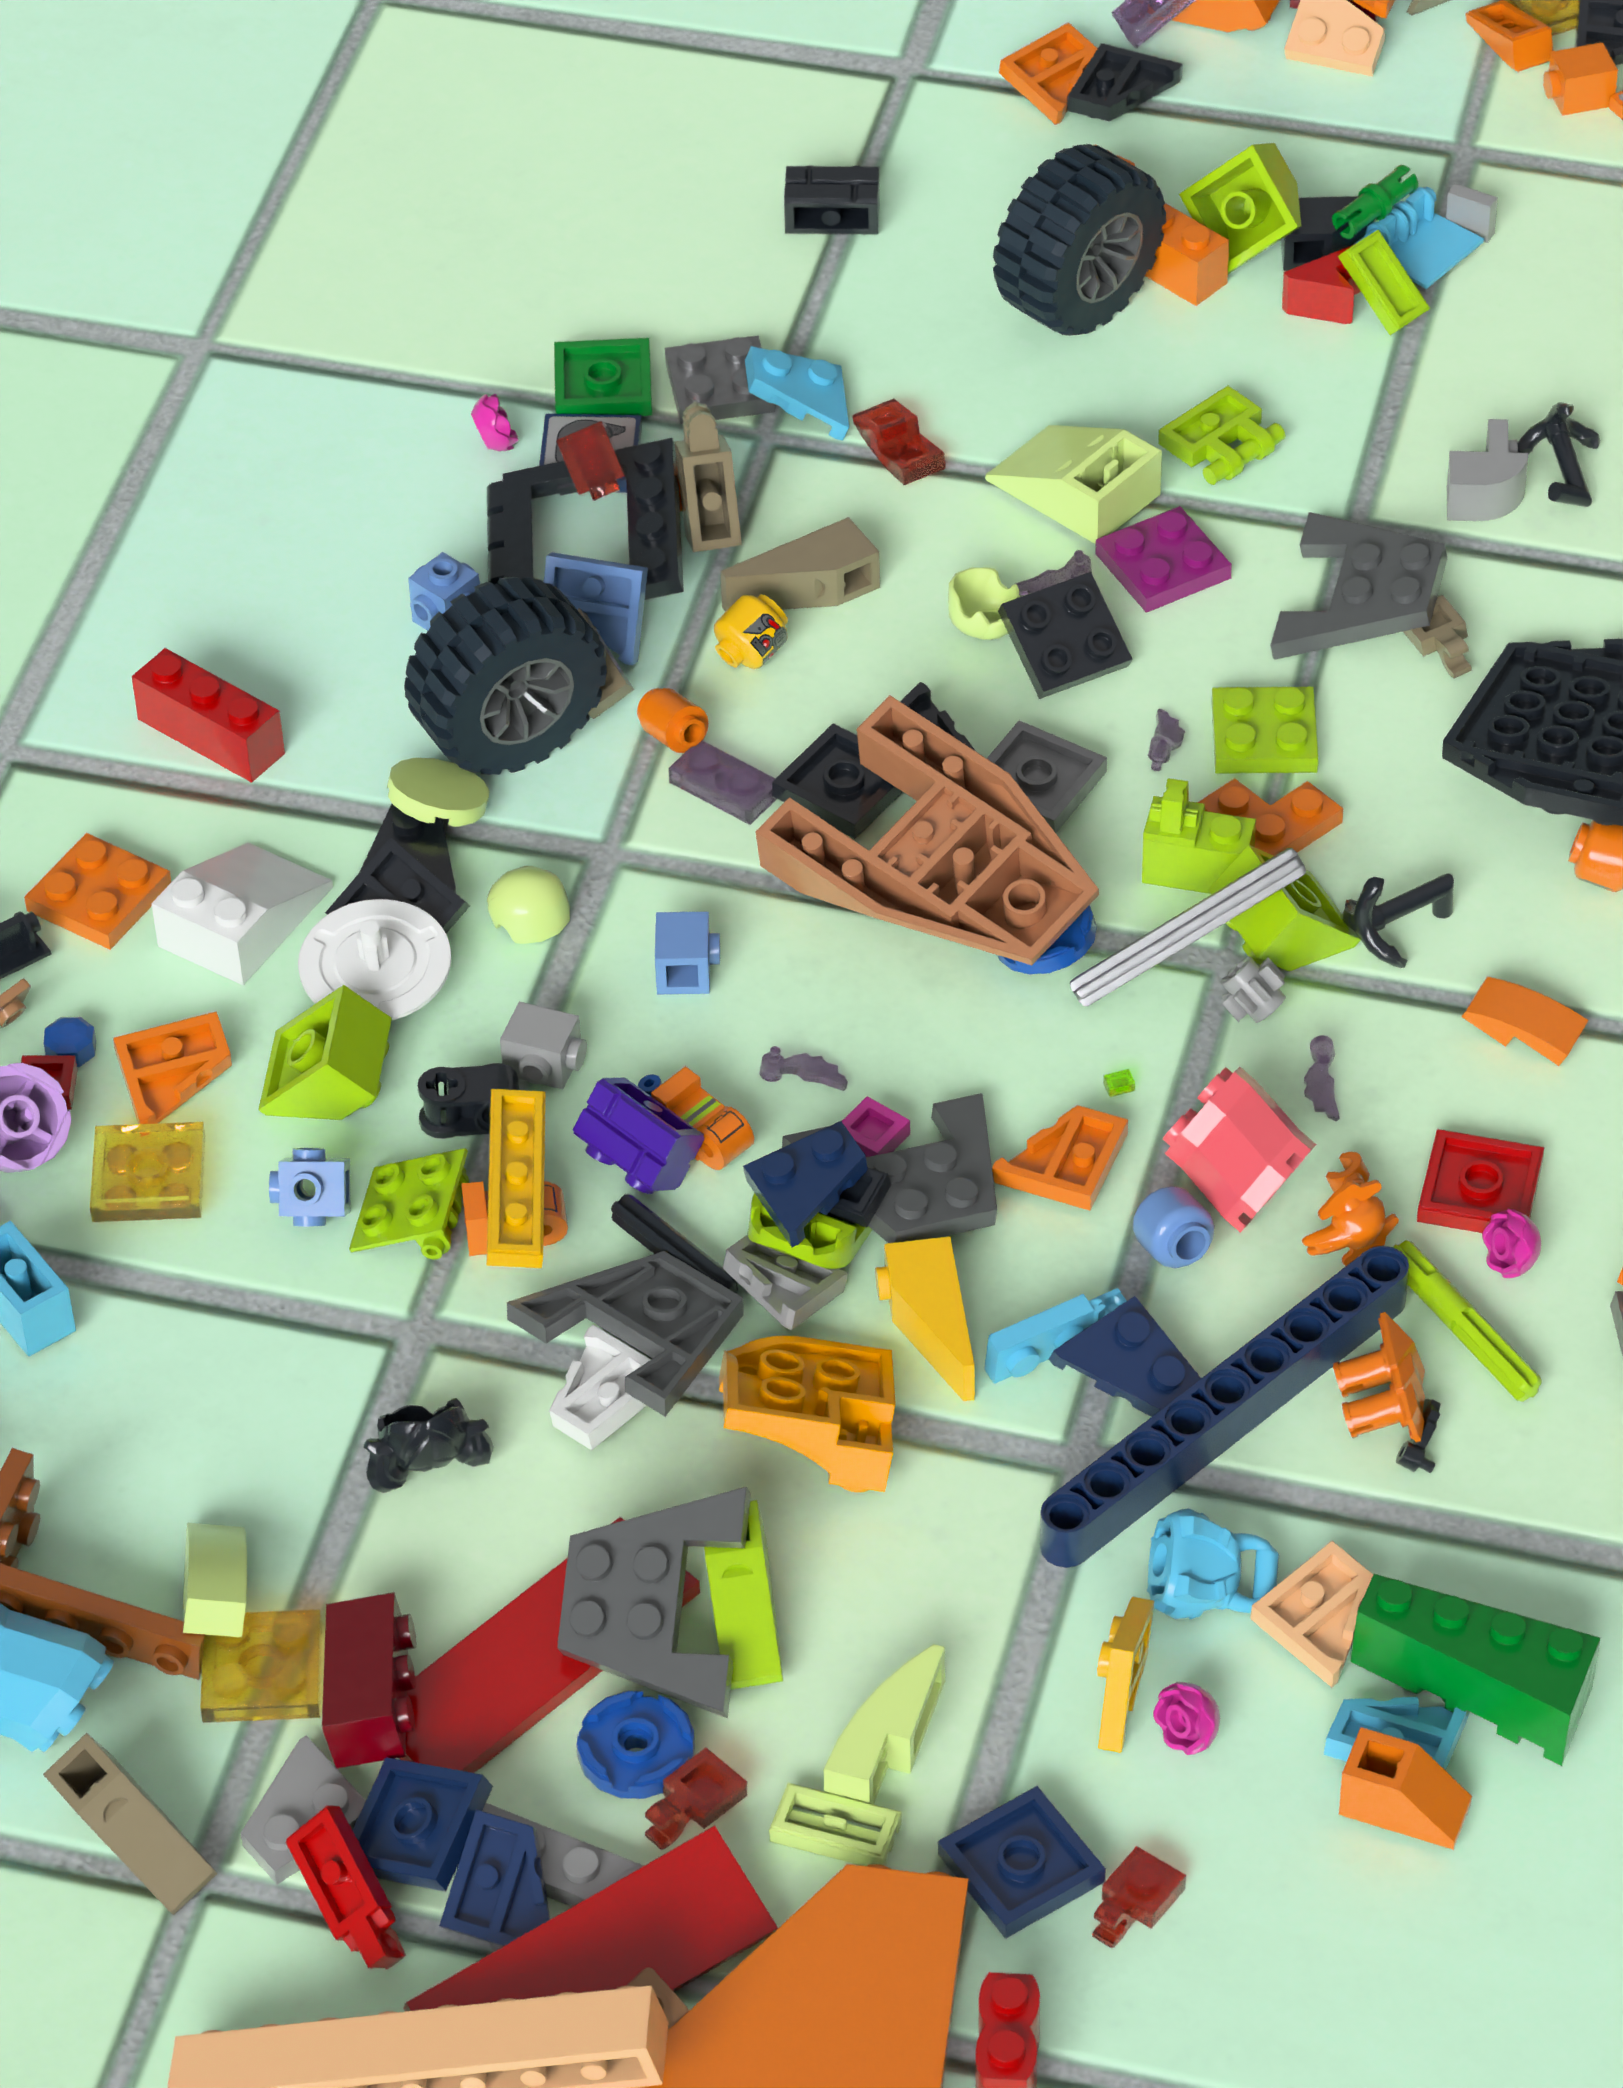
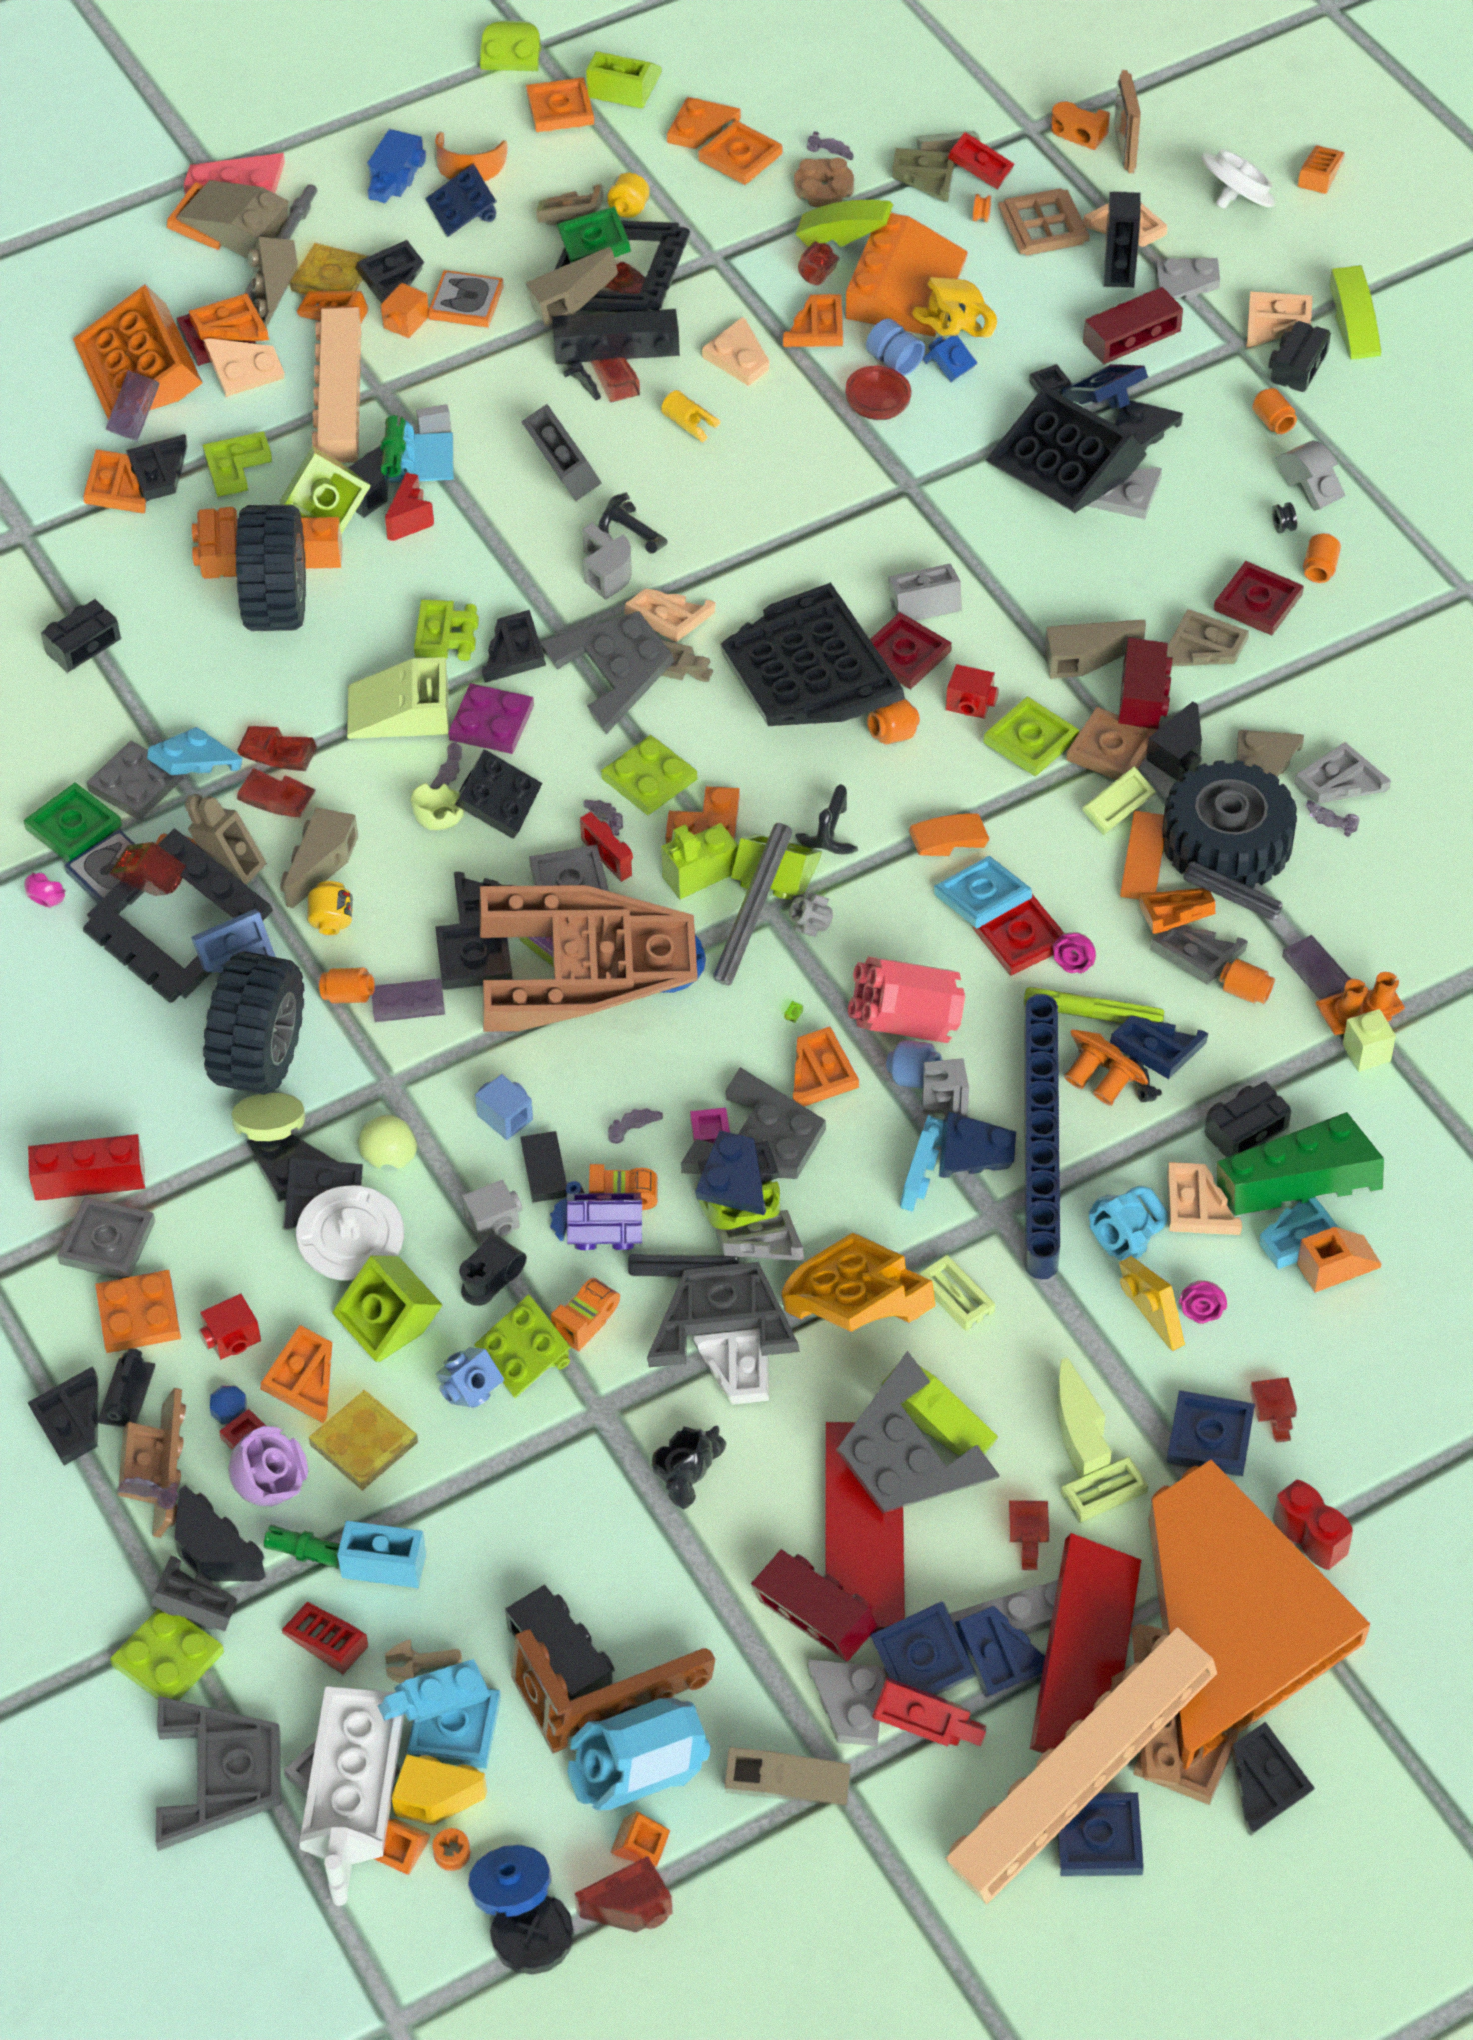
camera: 45 degrees left, 5 degrees up
white slope [151,843,333,985] -> none
yellowish green slope [183,1523,247,1637] -> none
clear yellow plate [200,1609,322,1723] -> none
medium blue brick [408,552,480,631] -> none
yellow tile [486,1089,546,1268] -> none
blue plate [577,1691,695,1799] -> none
yellow slope [875,1237,975,1401] -> none
orange piece [1302,1152,1399,1266] -> none
clear purple piece [1304,1035,1340,1121] -> none
lime tile [1338,229,1431,335] -> none
none -> flat silver plate [57,1197,155,1279]
none -> red brick [199,1293,261,1360]
none -> lime plate [202,431,273,497]
none -> clear red slope [237,768,316,818]
none -> light nougat brick [312,307,361,463]
none -> black wing [481,610,546,683]
none -> black brick [505,1584,615,1701]
none -> black tile [520,1131,567,1203]
none -> dark grey brick [521,404,602,501]
none -> red plate [580,812,633,882]
none -> light nougat wing [624,588,716,643]
none -> yellowish green tile [919,1255,995,1331]
none -> light grey hinge [922,1058,969,1120]
none -> medium azure tile [934,856,1032,929]
none -> dark blue wing [1110,1016,1209,1080]
none -> black brick [1204,1081,1292,1158]

